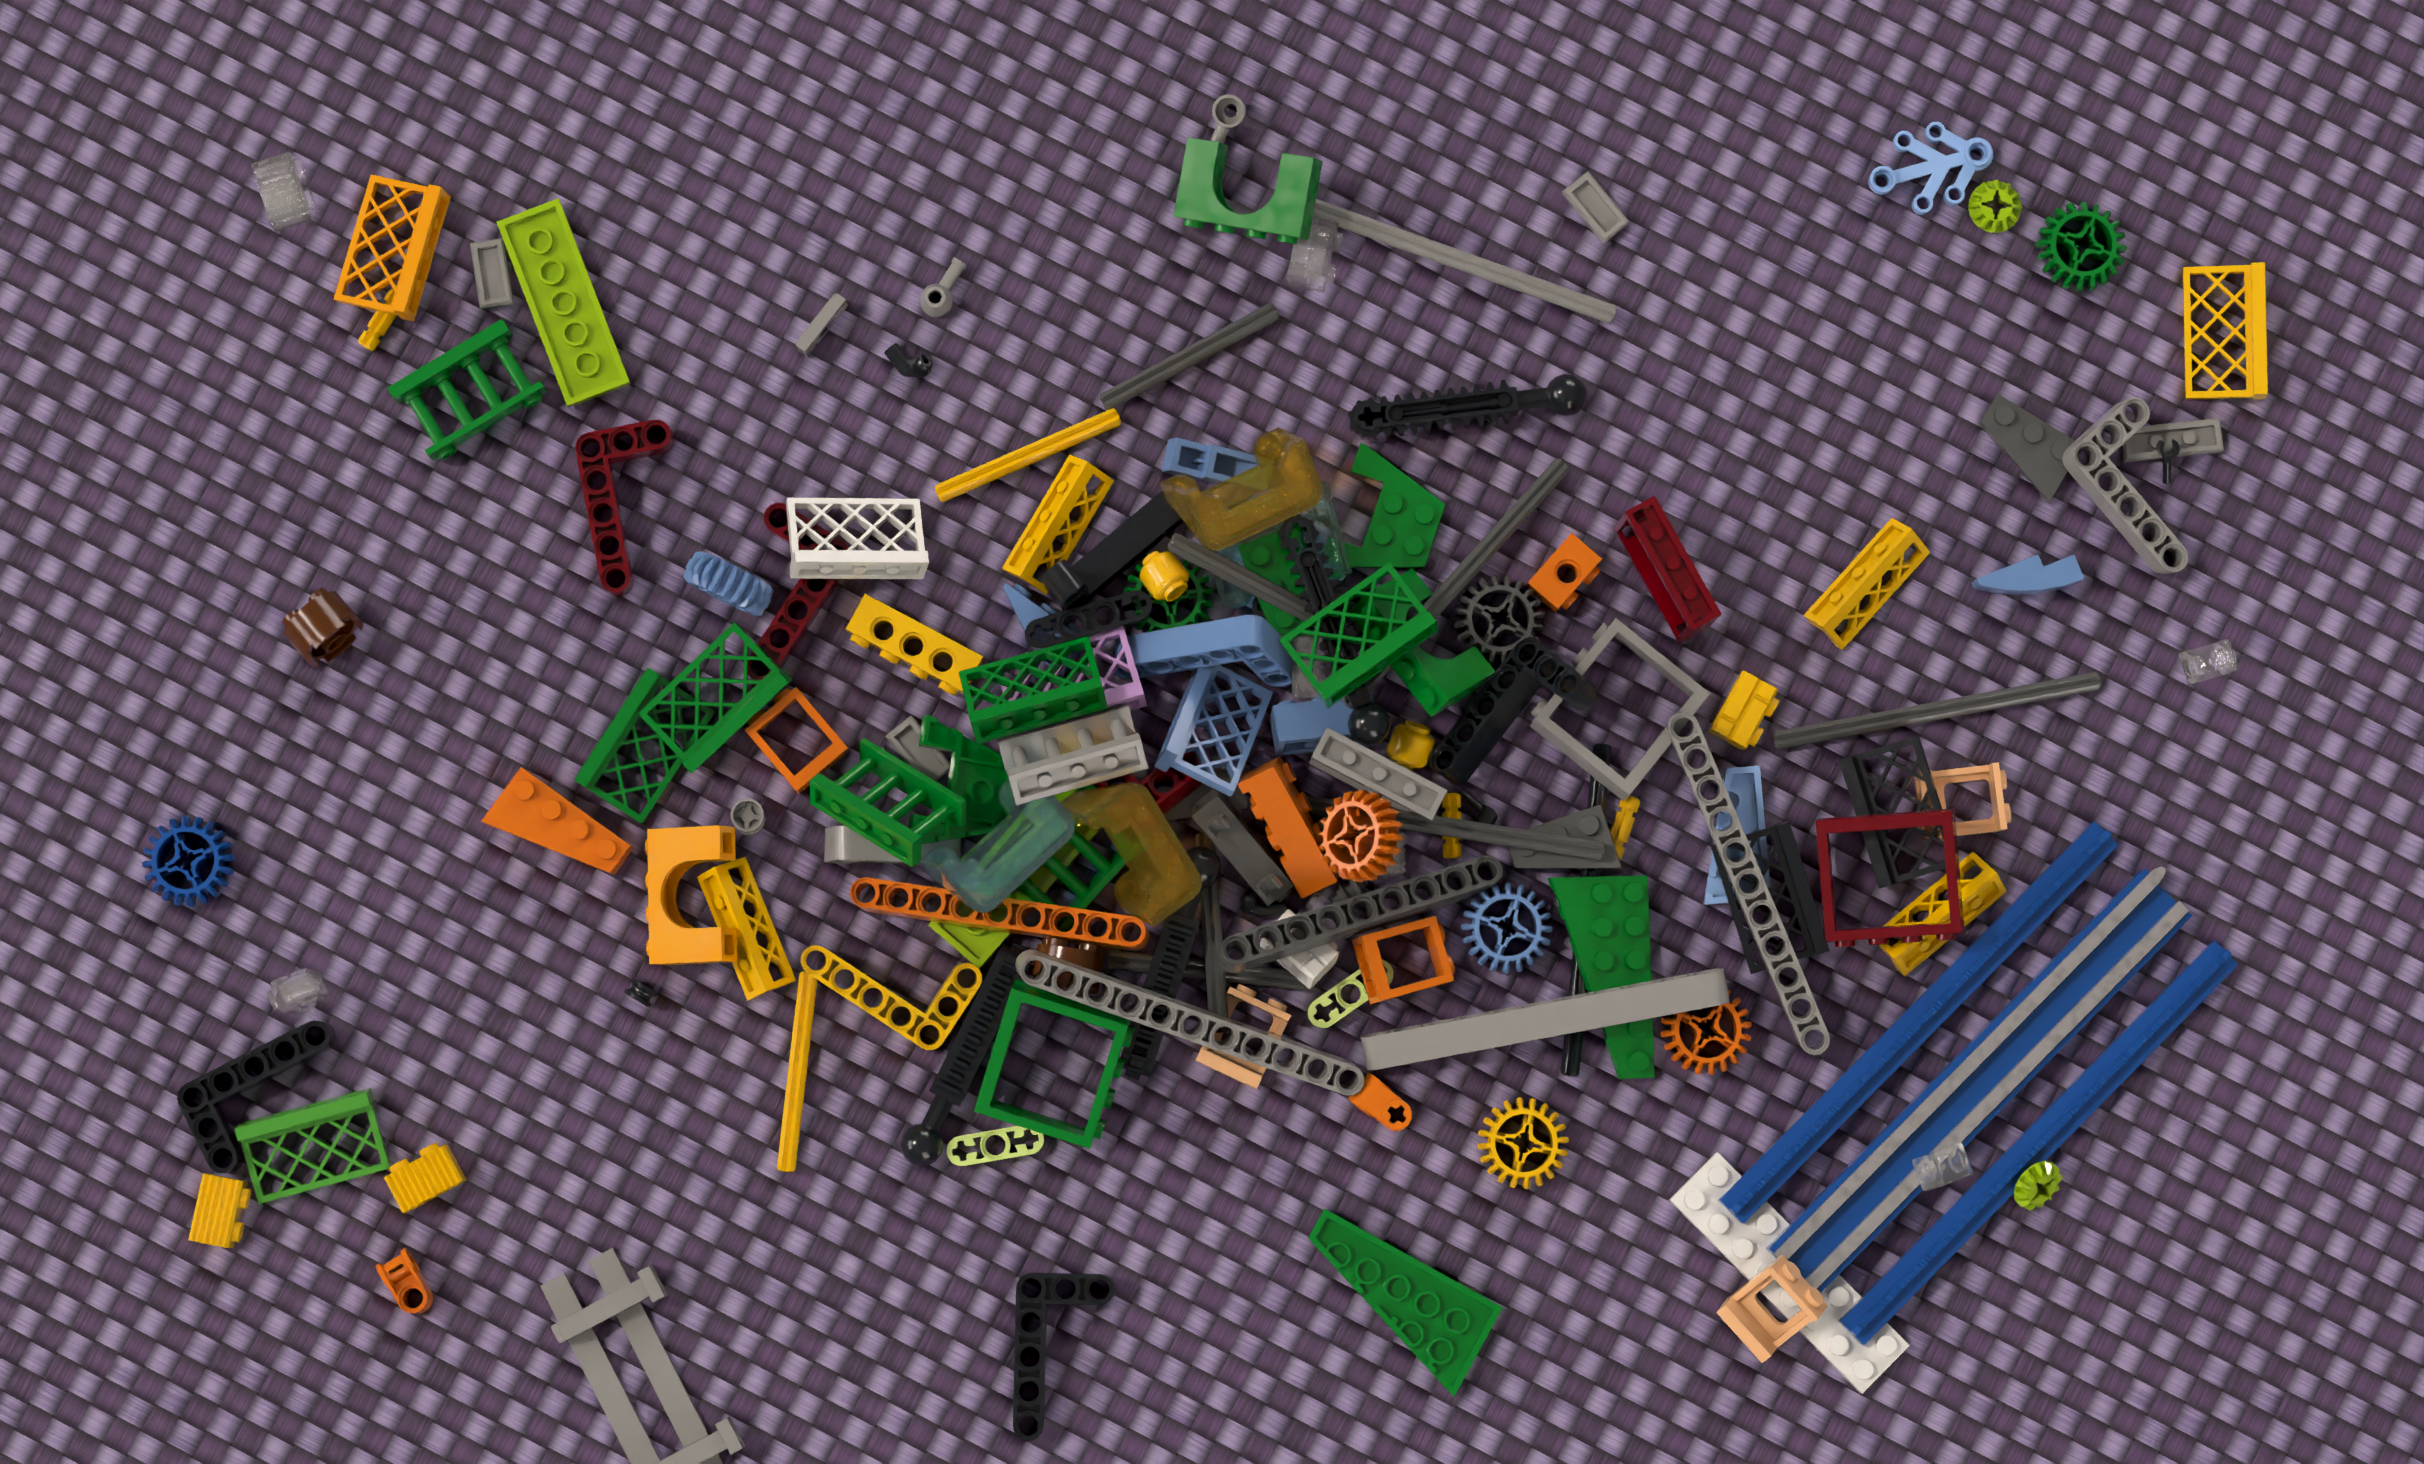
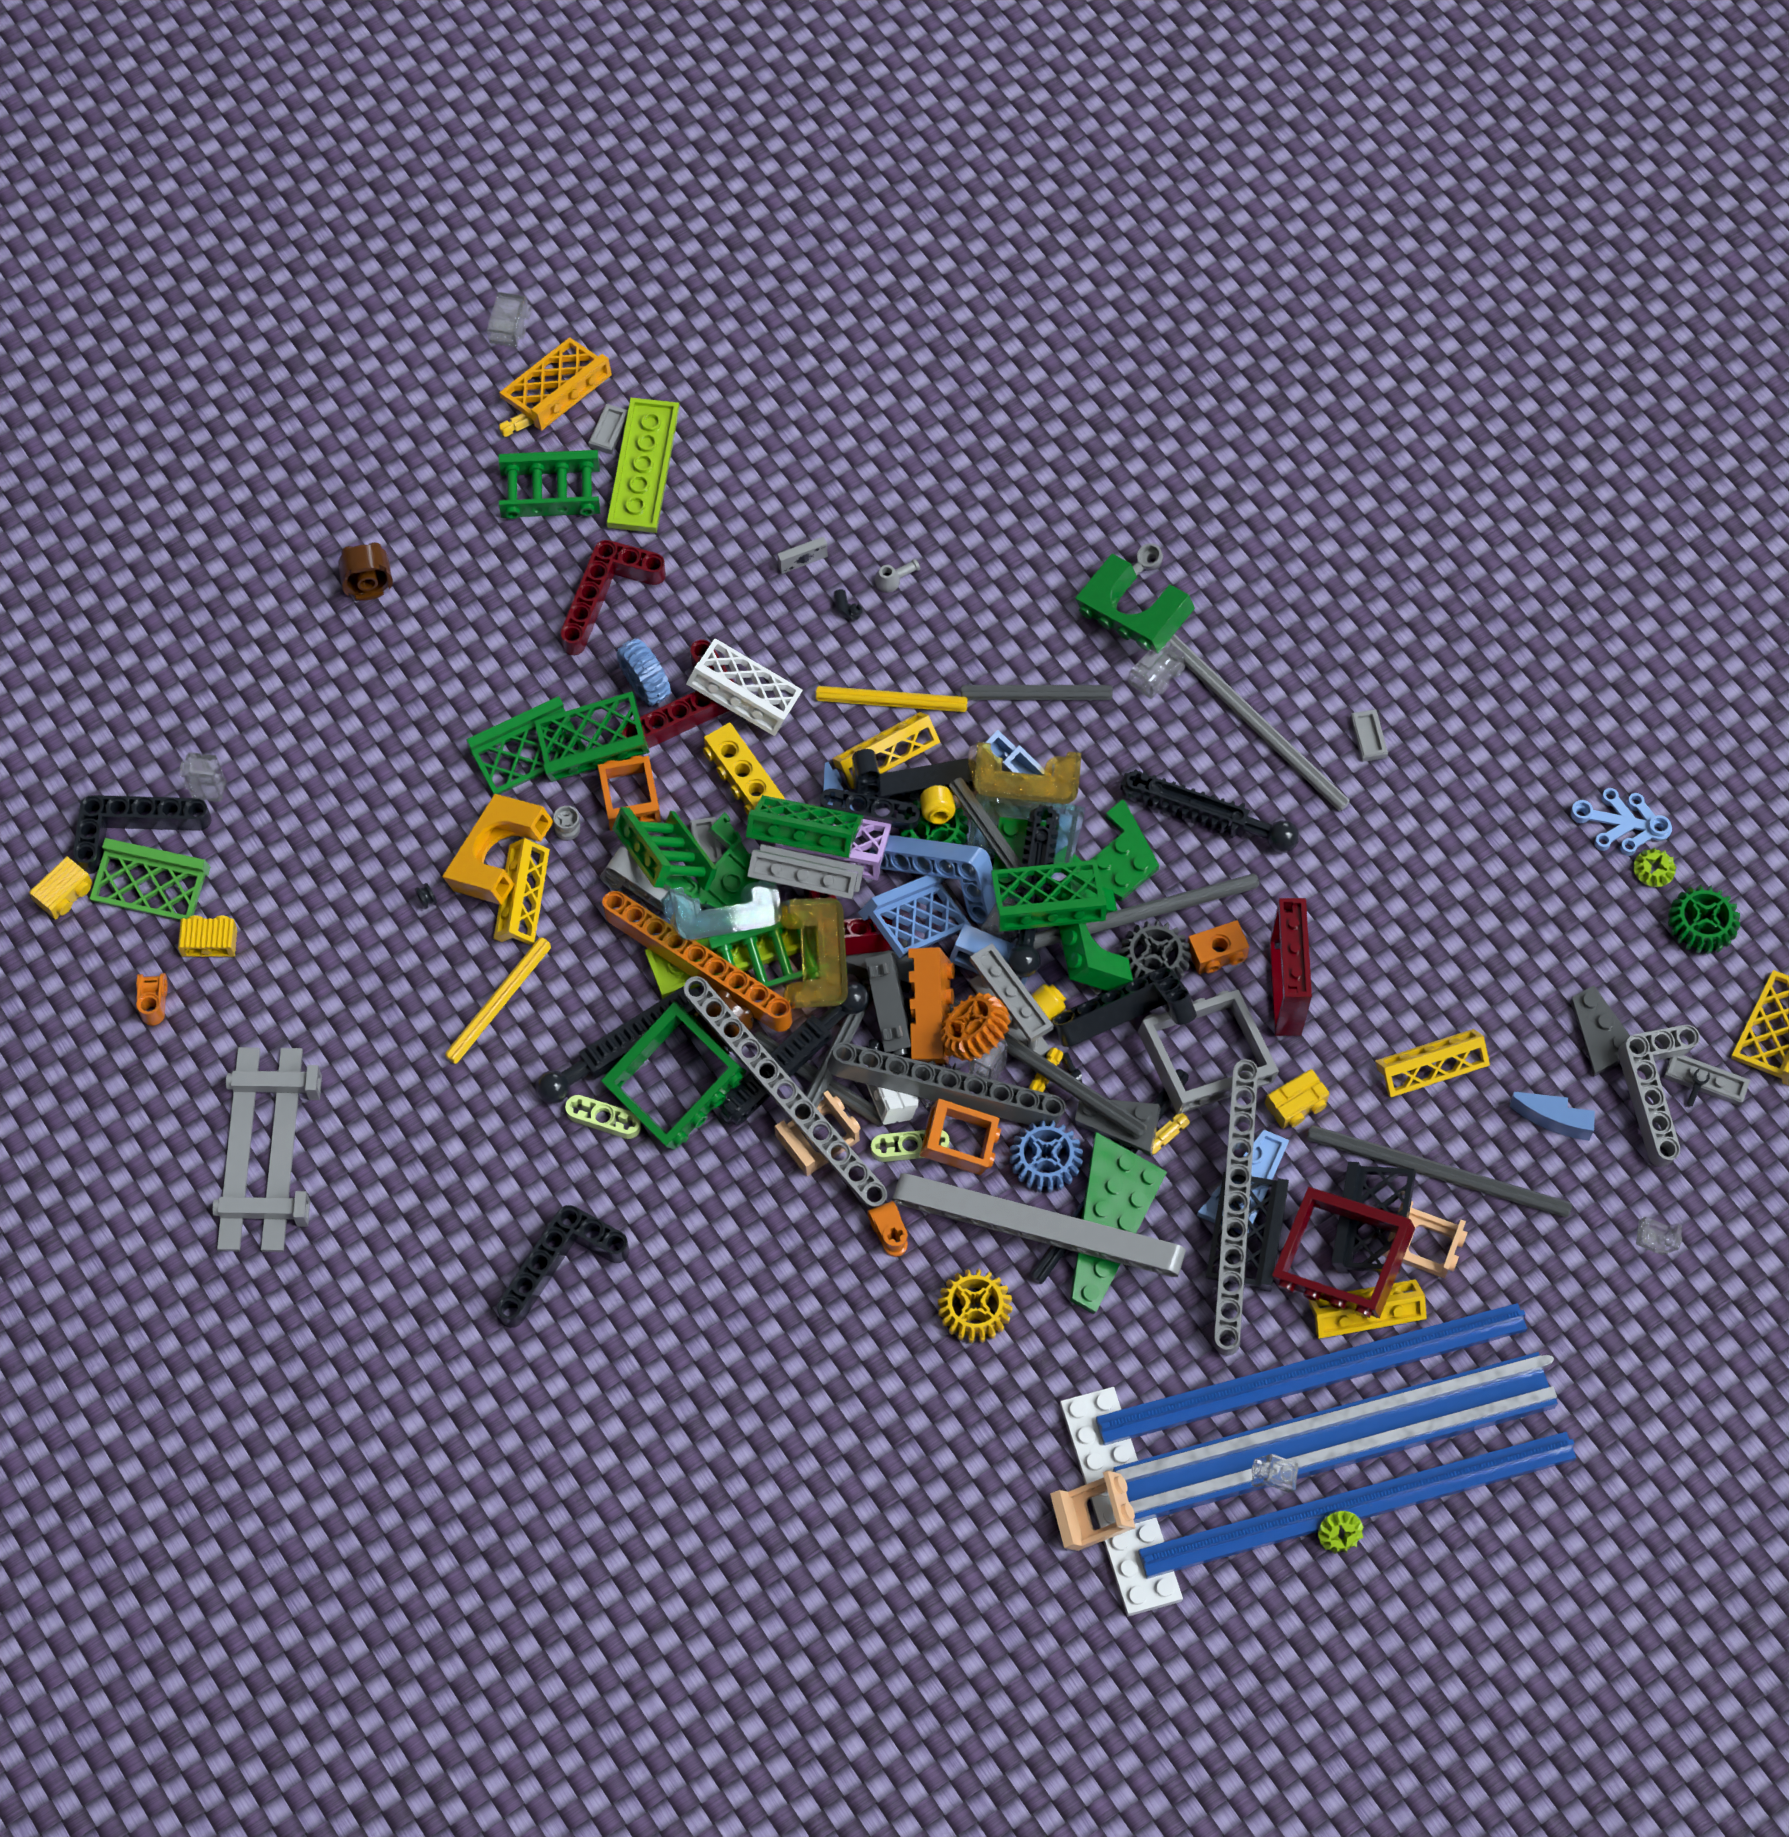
camera: 35 degrees right, 20 degrees down
blue gear [142,816,235,907] -> none
orange wedge [481,767,634,875] -> none
yellow beam [800,945,982,1050] -> none
green wing [1308,1208,1503,1397] -> none
orange gear [1660,990,1752,1075] -> none

